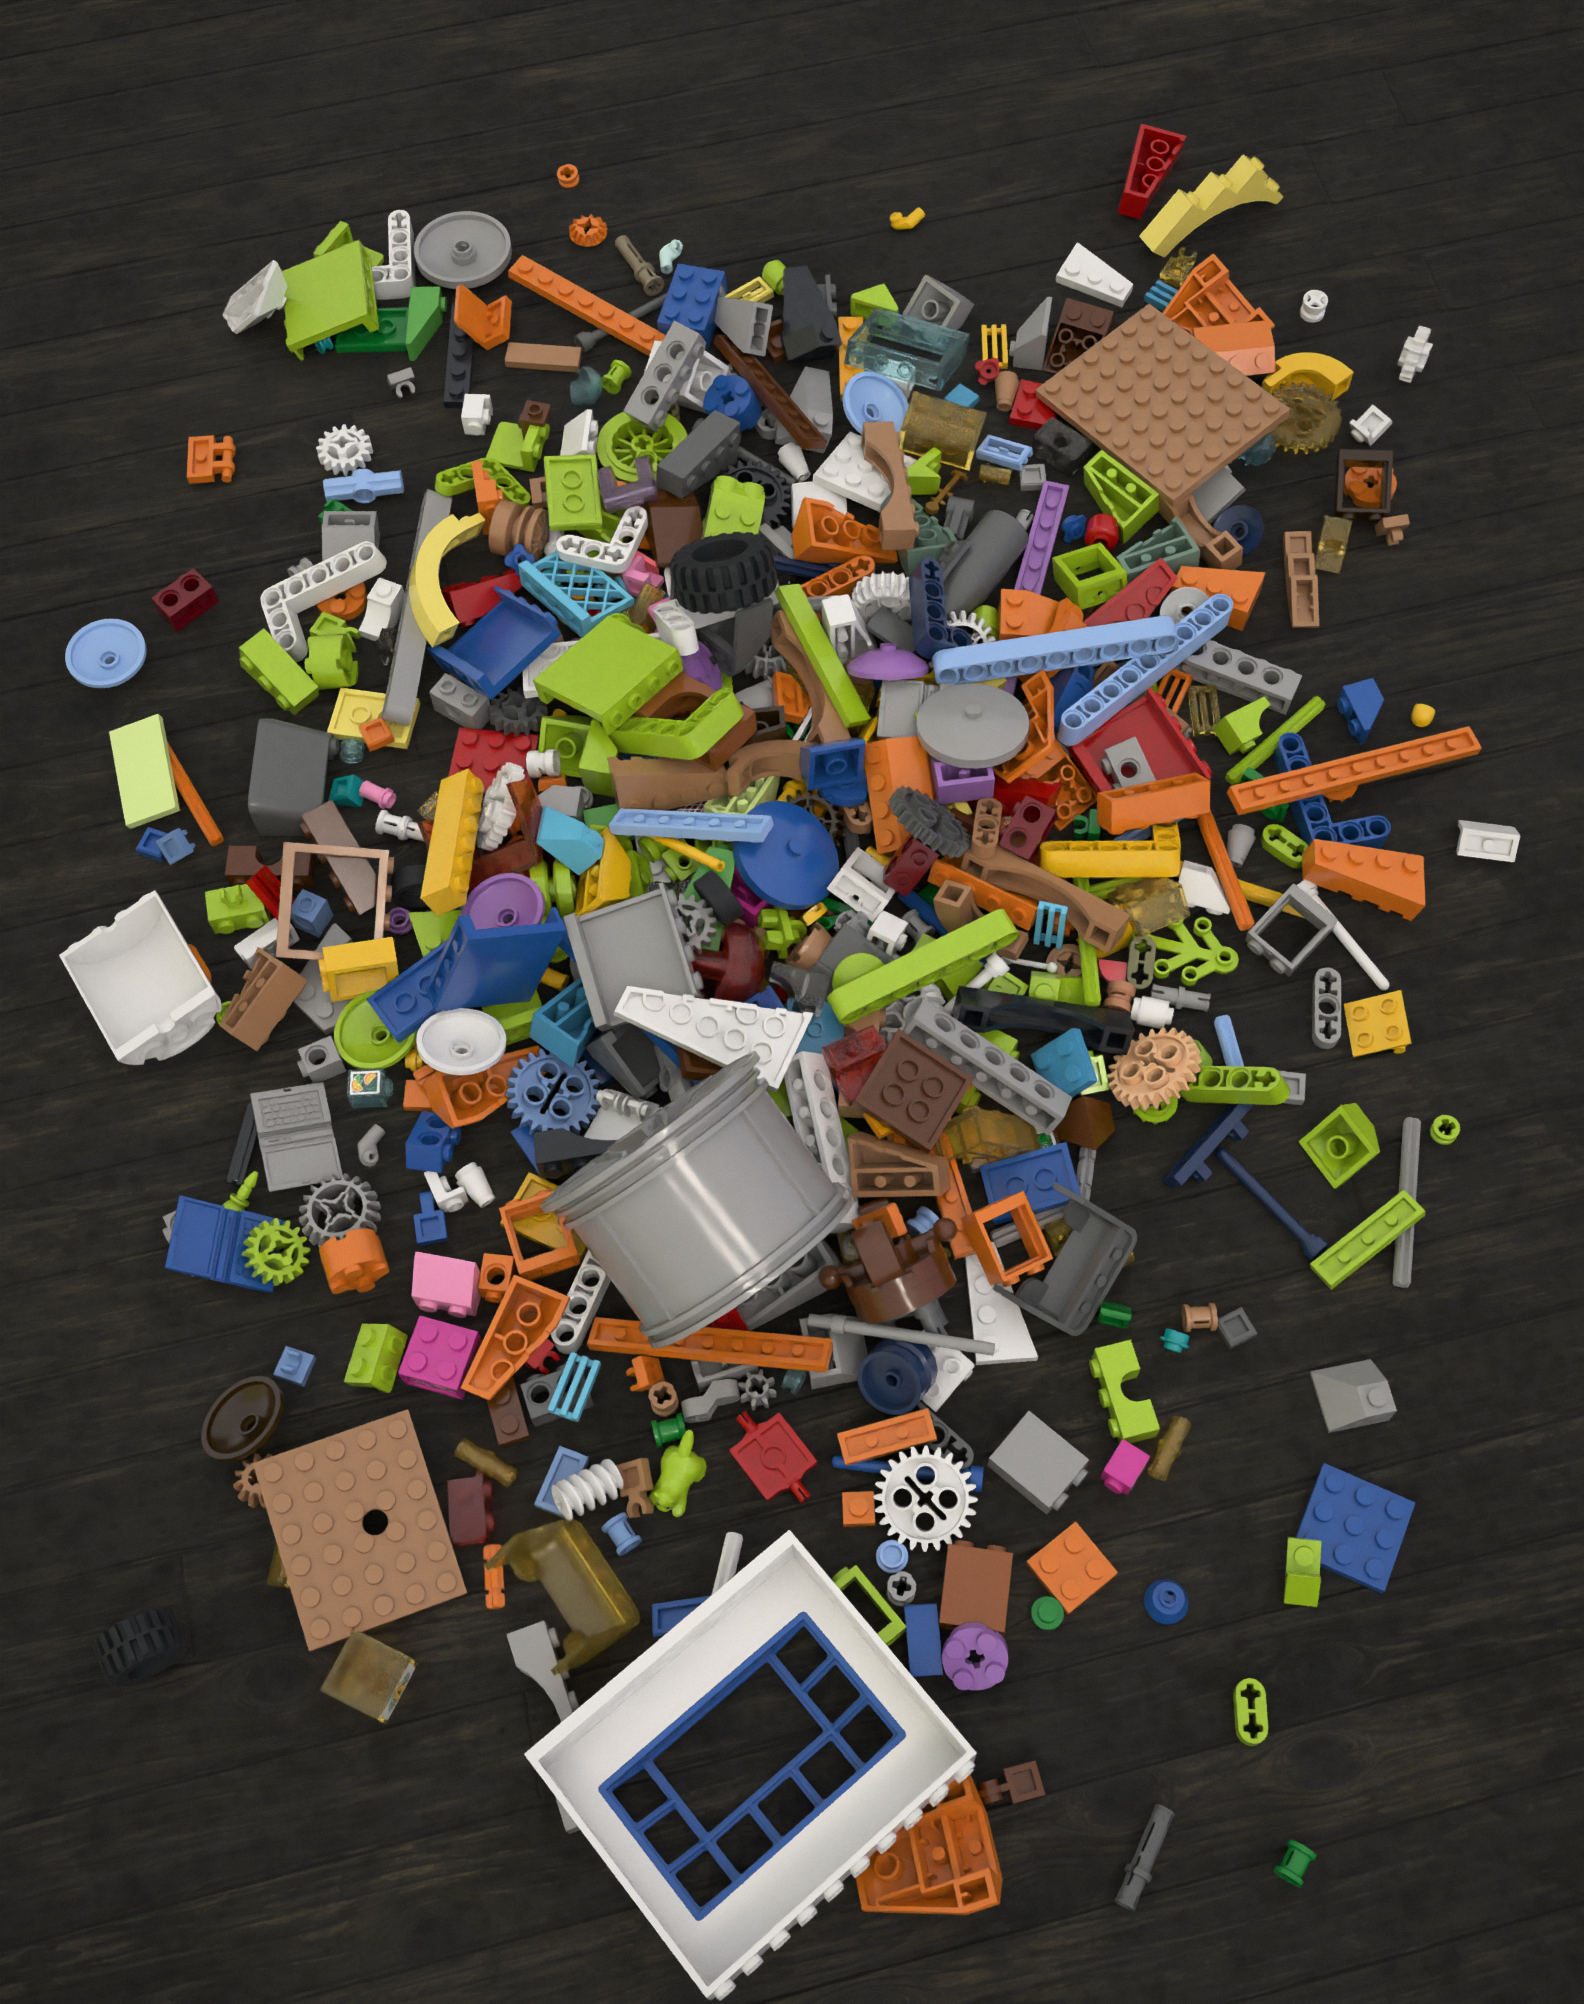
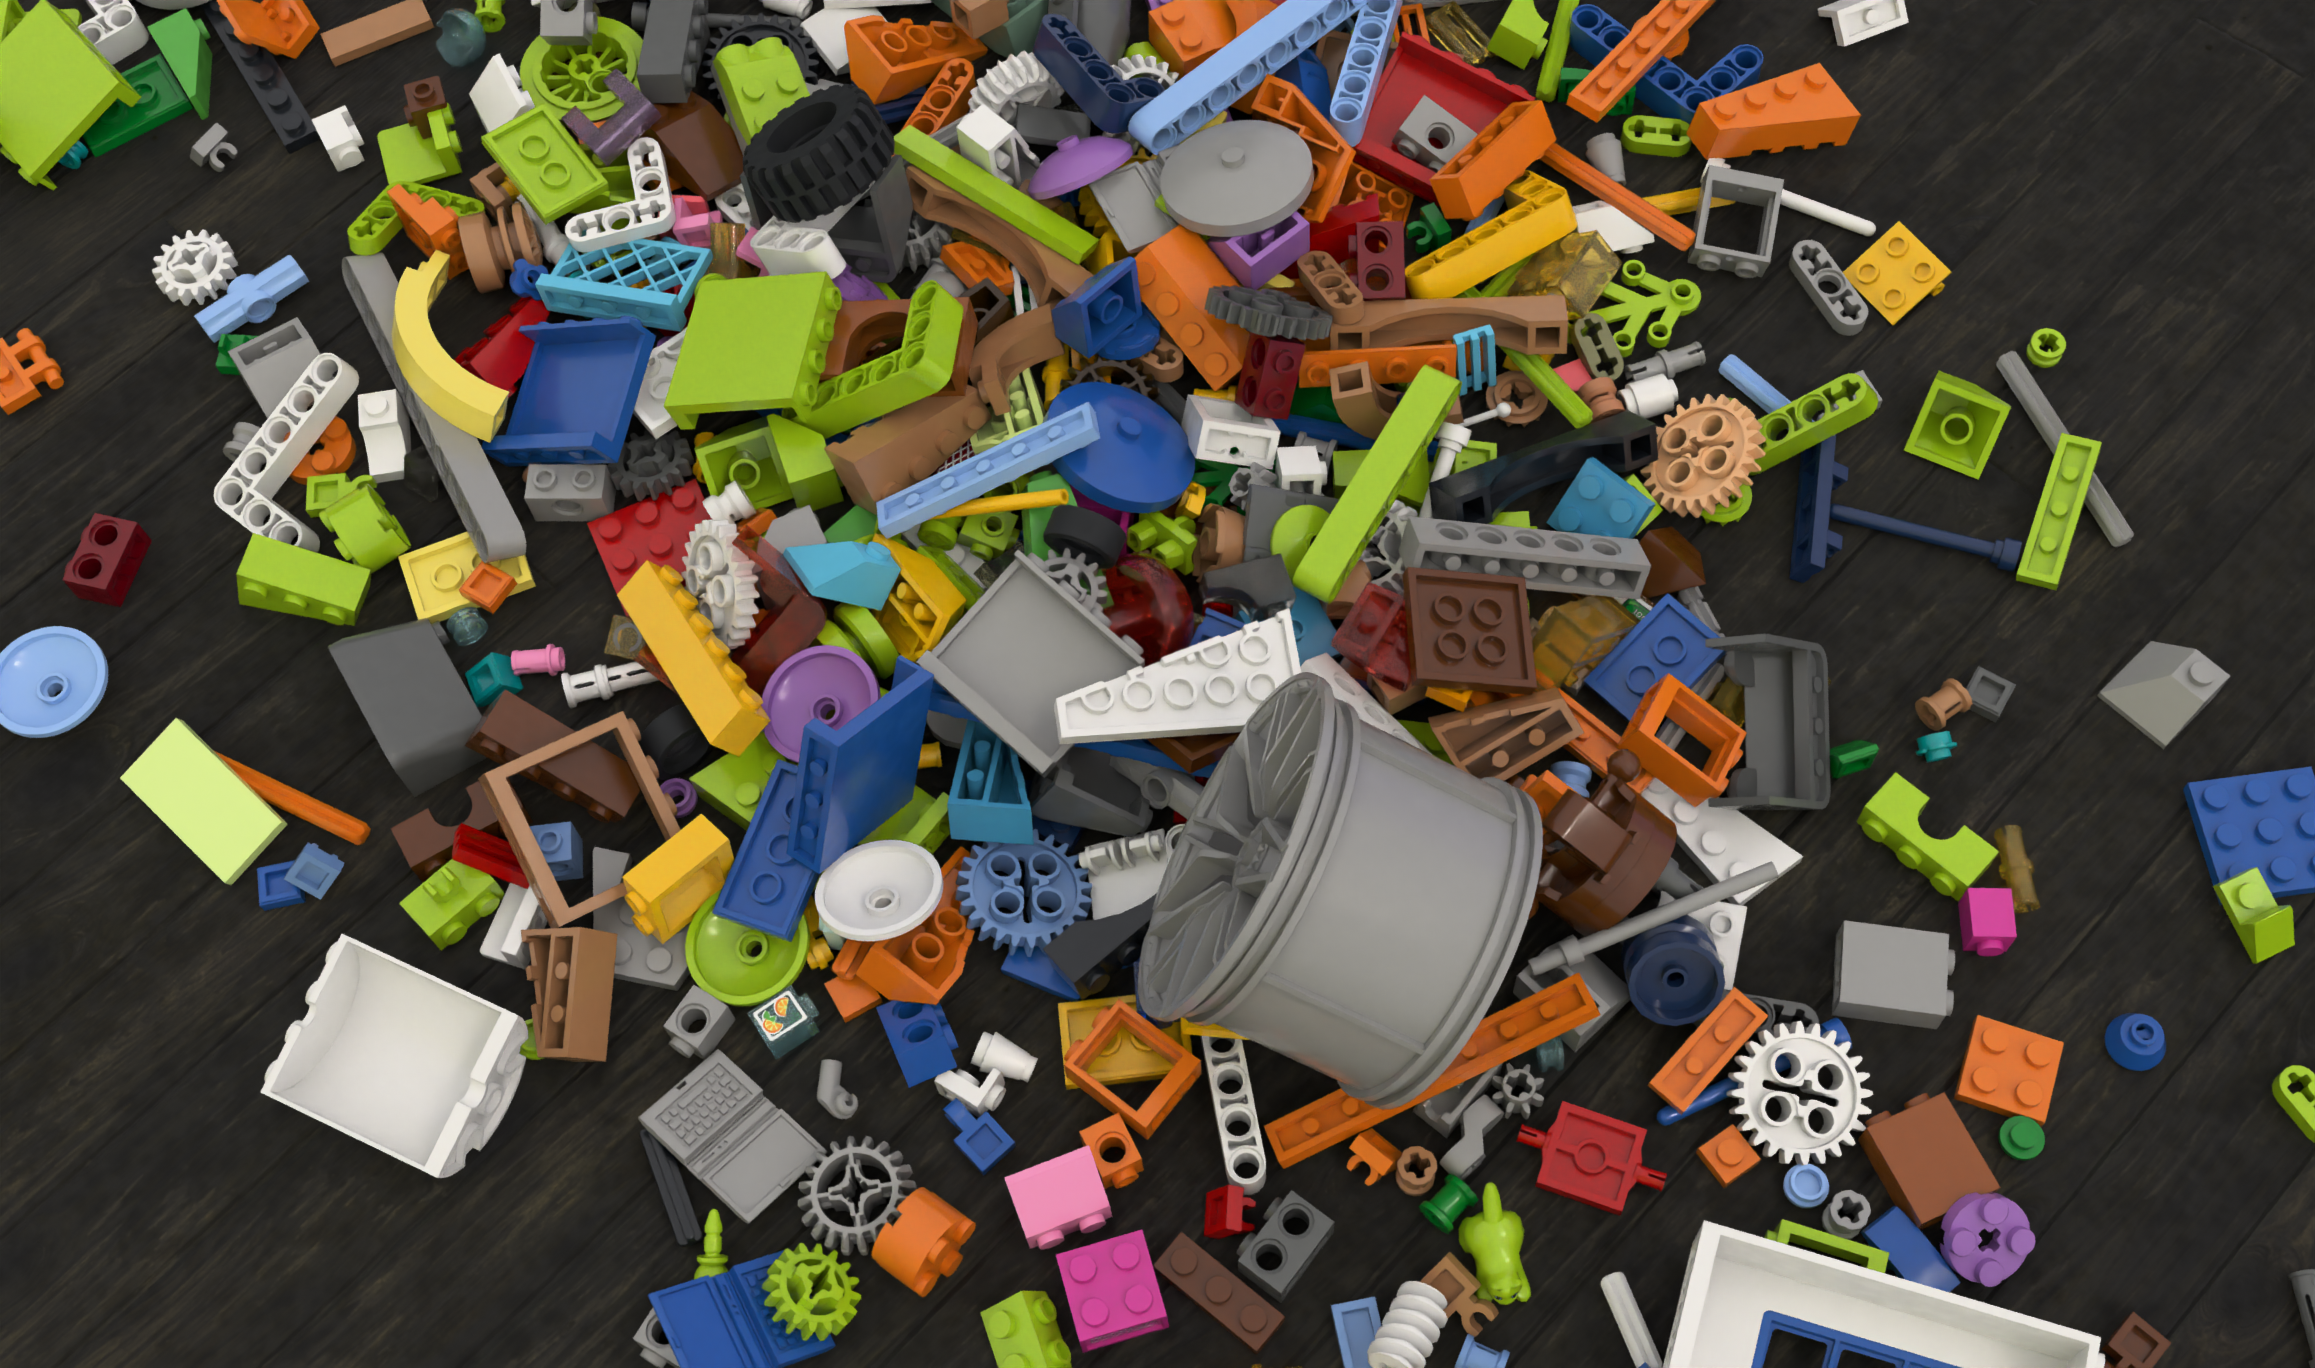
camera: 30 degrees left, 0 degrees up
orange wedge [461,1275,570,1401] -> none
medium azure tile [548,1352,601,1422] -> none
lime arch [1028,971,1085,1005] -> none

